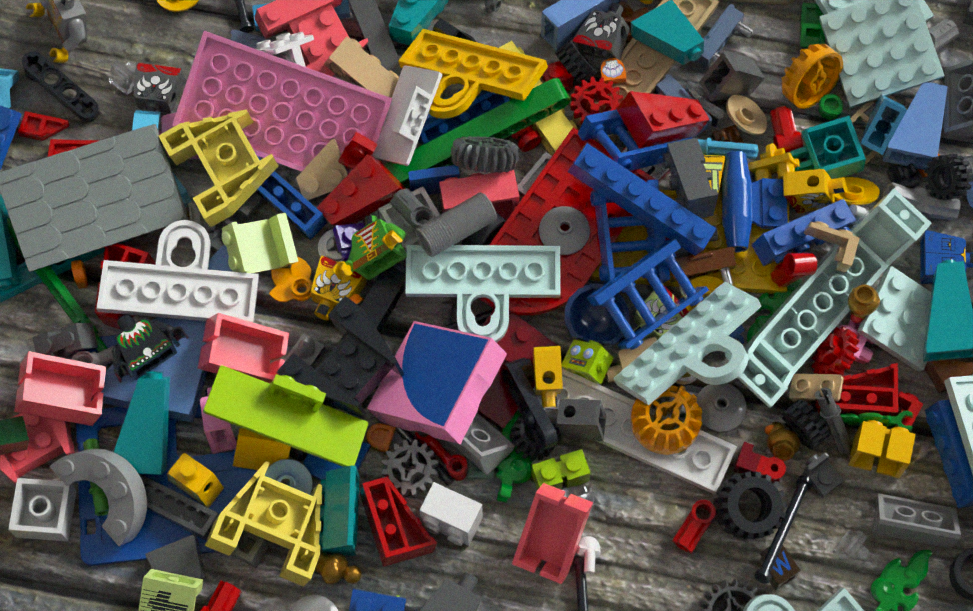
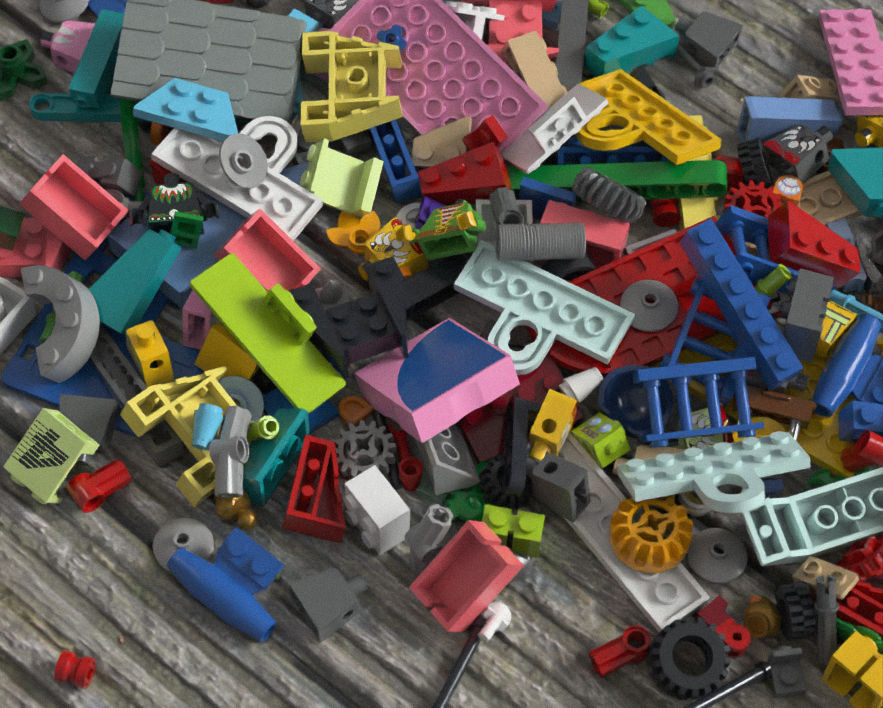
camera: 25 degrees right, 10 degrees down
none -> medium azure wing [133,78,238,141]
none -> green slope [170,211,204,249]
none -> medium azure cone [192,403,224,450]
none -> light grey piece [209,405,251,498]
none -> light grey dish [219,134,268,189]
none -> lime pin [247,416,279,441]
none -> blue plate [376,24,407,51]
none -> light grey piece [404,504,454,573]
none -> white cone [559,367,604,404]
none -> lime pin [755,264,792,298]

